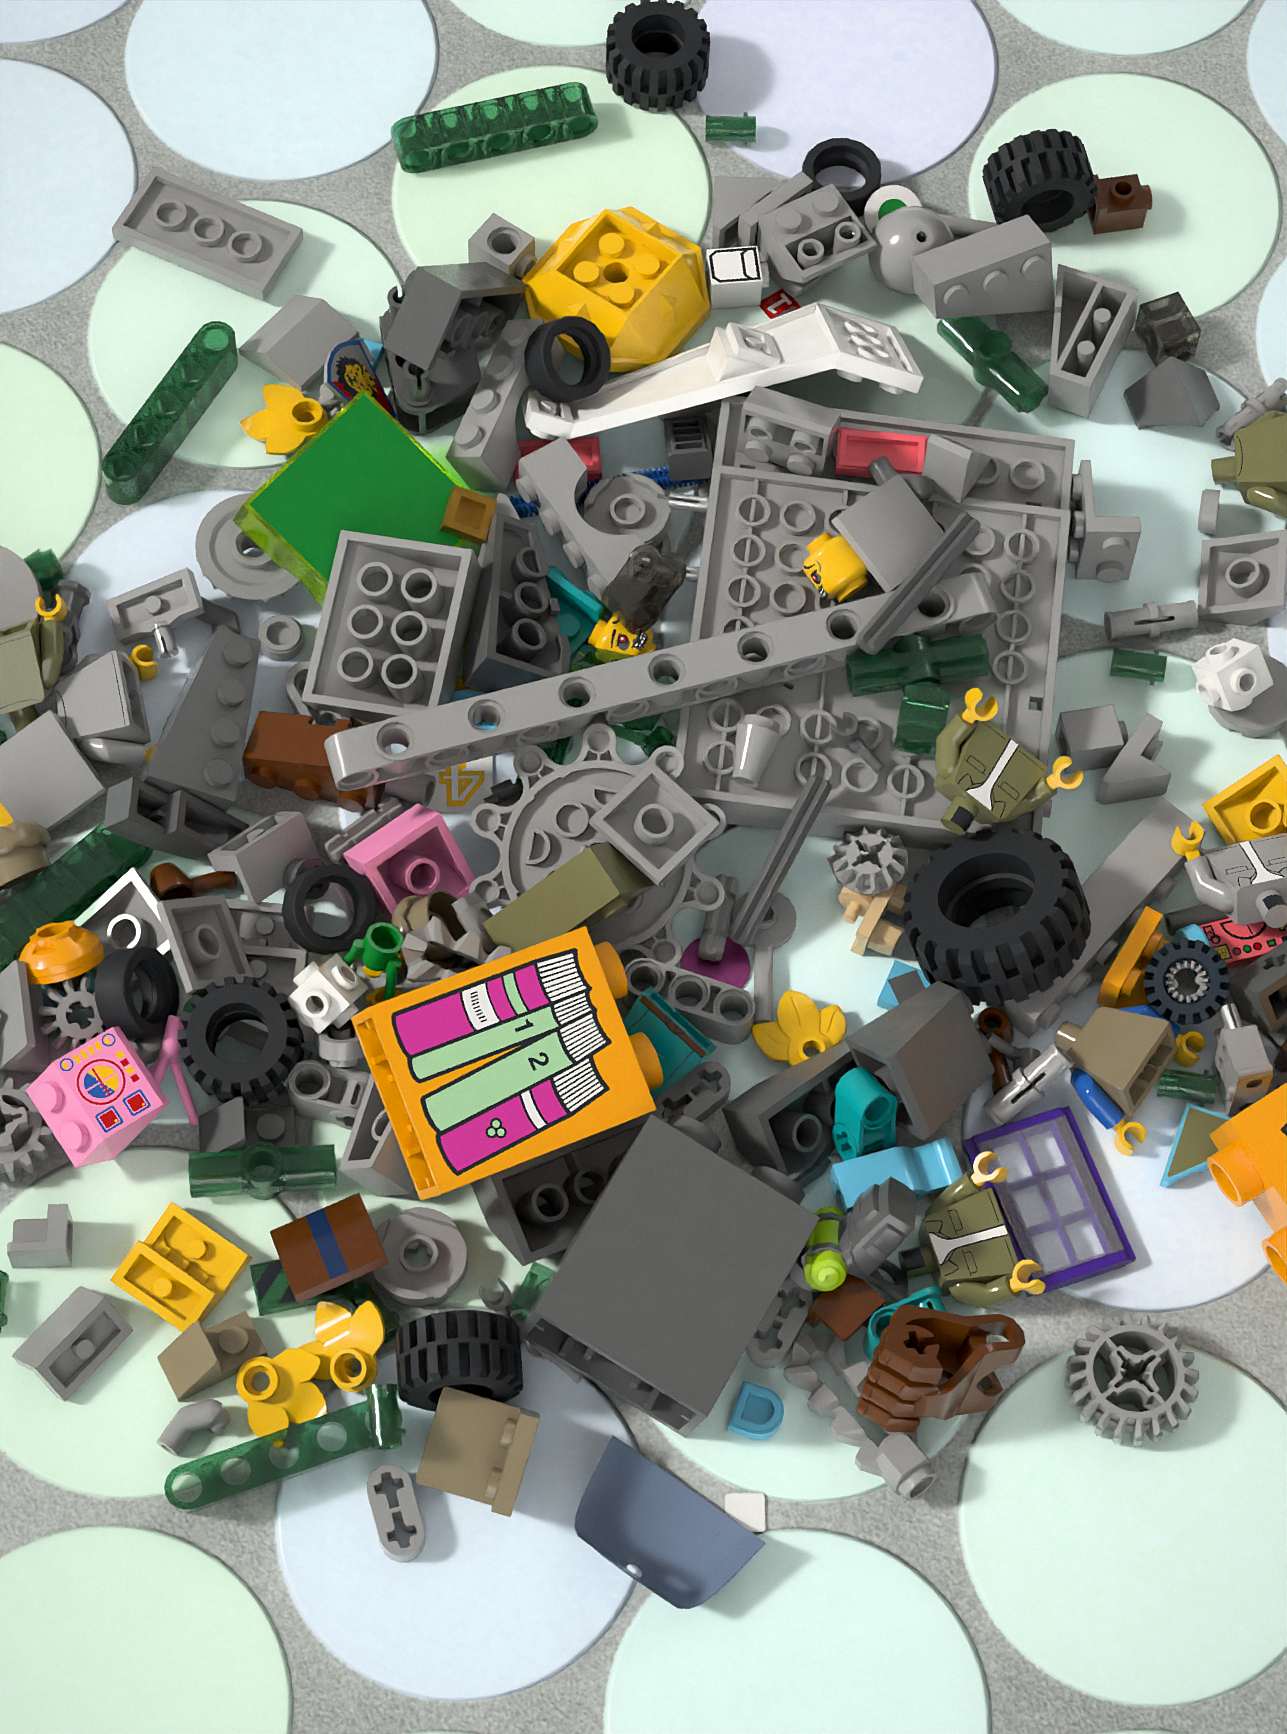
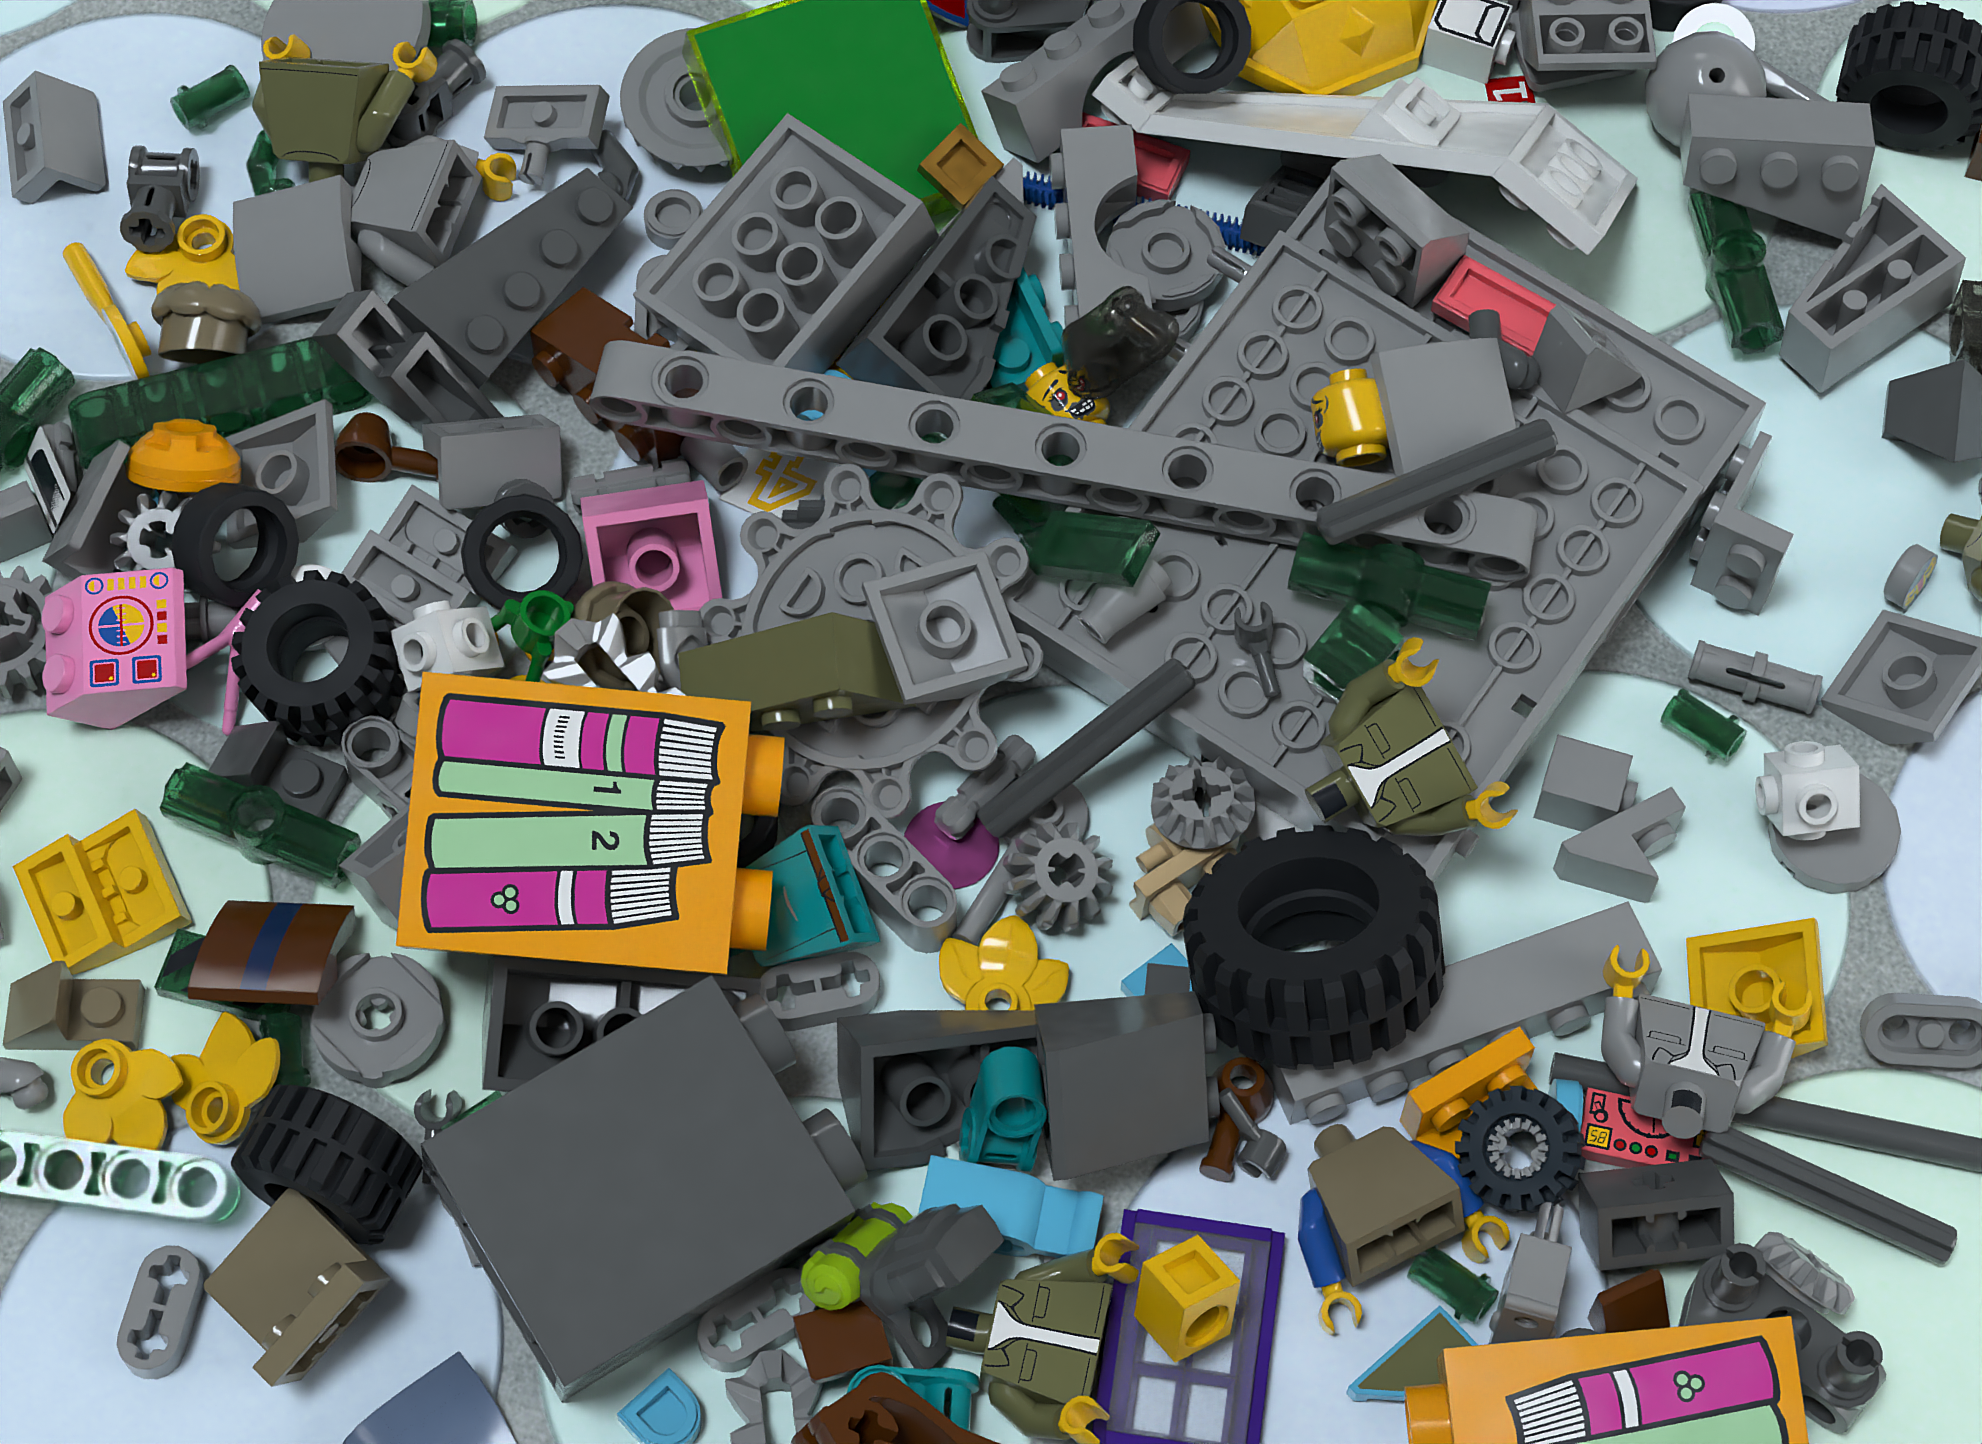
camera: 30 degrees right, 0 degrees up
light grey slope [155,894,253,998] -> none
clear green pin [365,1383,406,1450] -> none
light grey pin [983,1042,1074,1126] -> none
none -> light grey gear [1002,820,1113,932]
none -> clear green tile [1029,510,1161,587]
none -> yellow brick [1134,1235,1240,1363]

